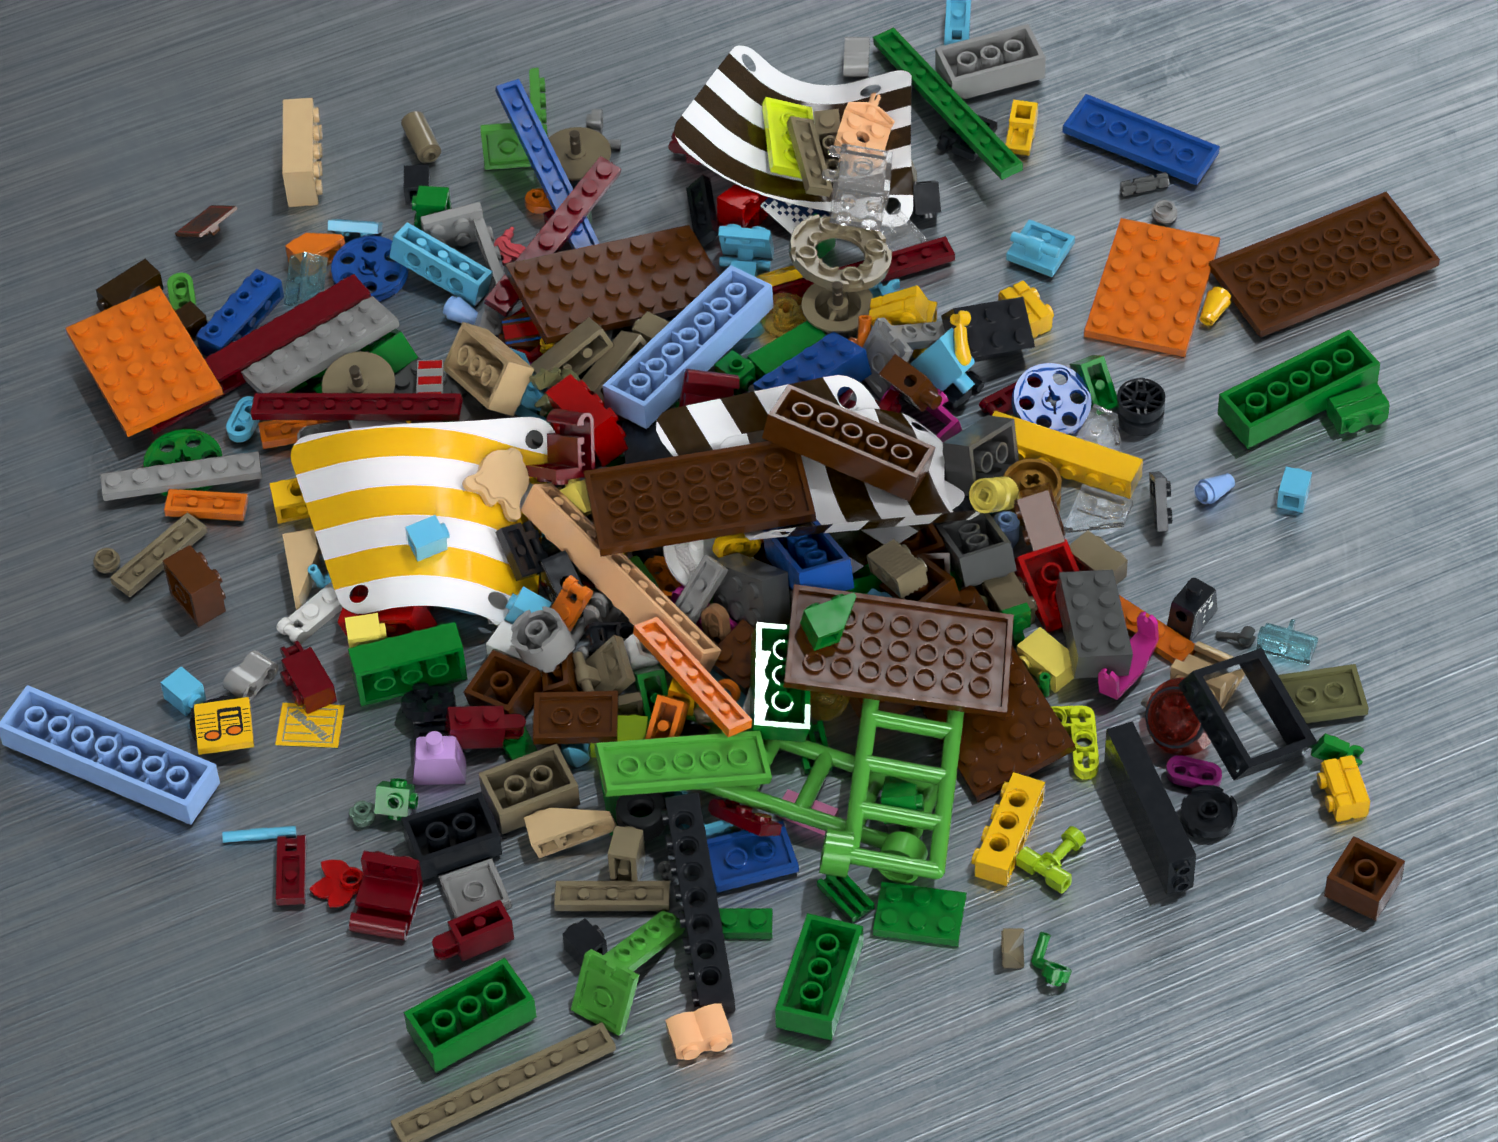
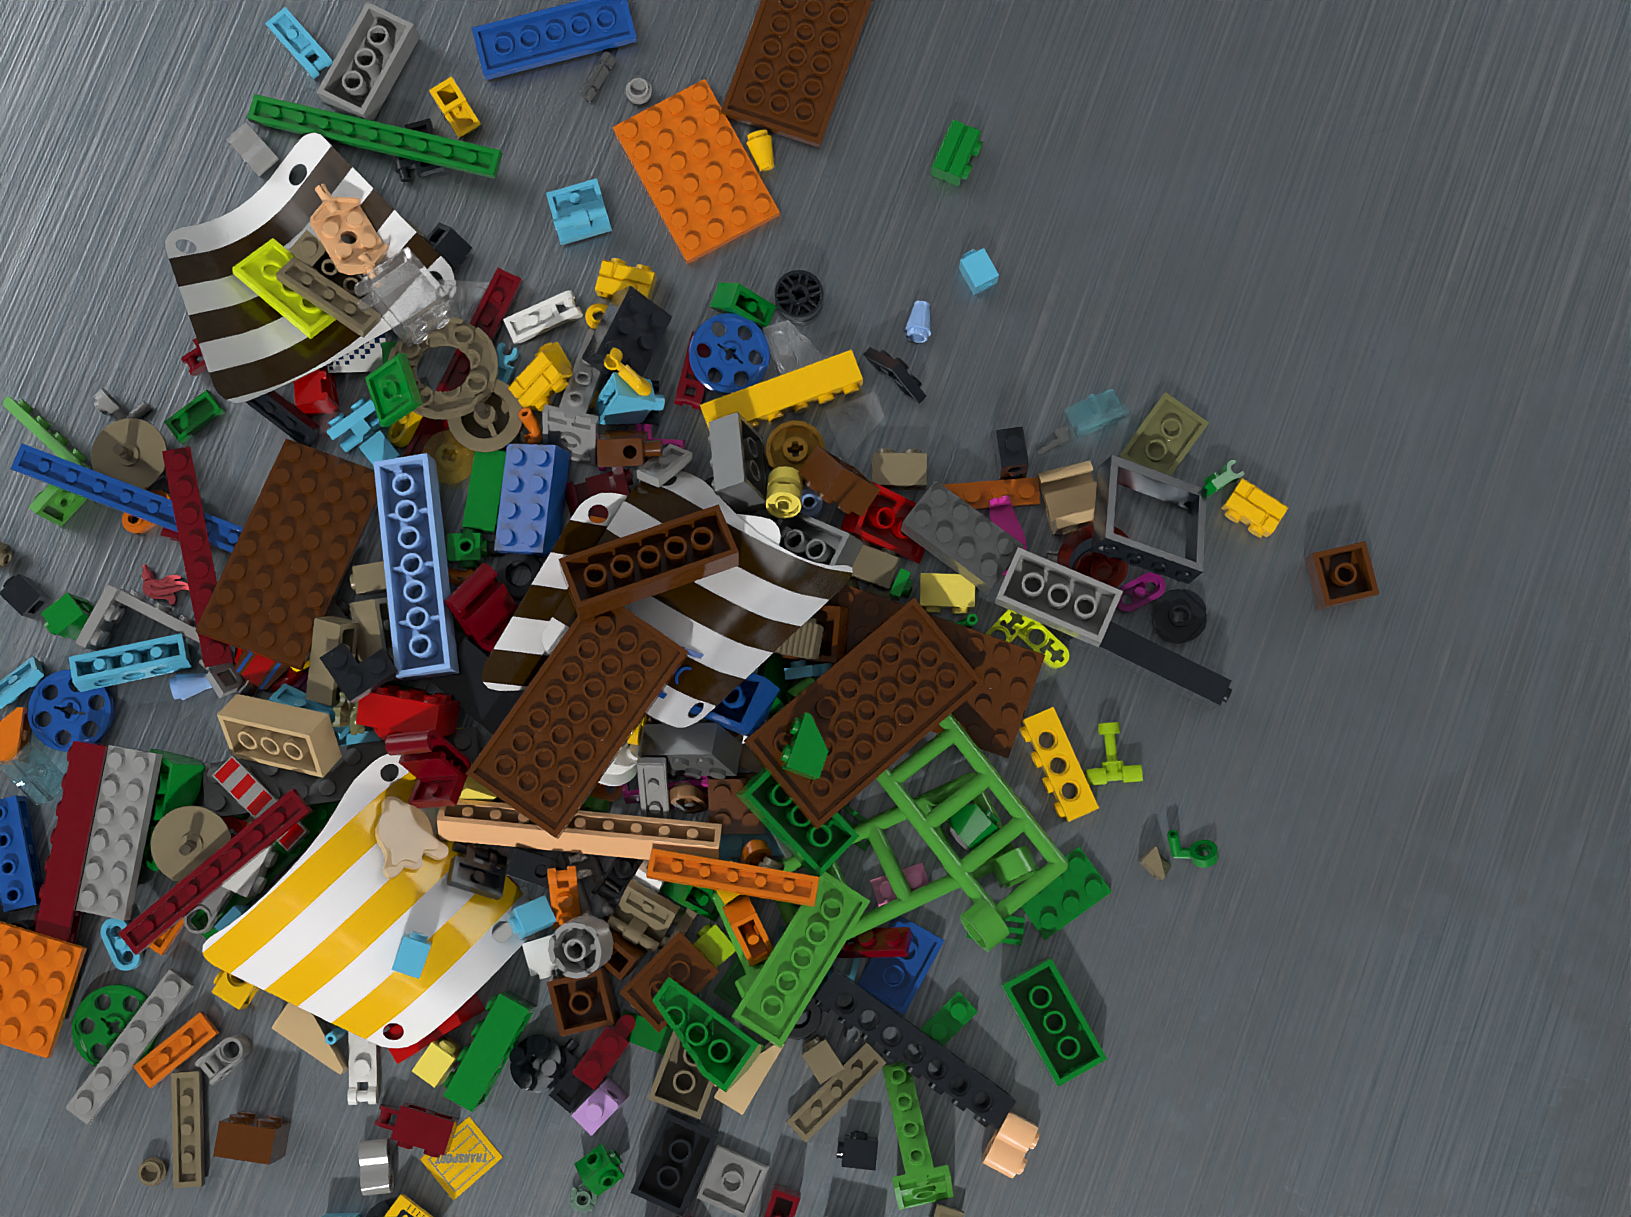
camera: 45 degrees left, 30 degrees up
green brick [1217,329,1380,449] -> none
none -> green tile [164,390,225,444]
none -> light grey piece [194,1034,252,1086]
none -> black plate [320,642,399,705]
none -> green tile [365,353,423,427]
none -> white plate [503,290,583,345]
none -> light grey plate [637,444,693,487]
none -> green wedge [652,977,765,1092]
none -> light grey brick [995,547,1123,647]

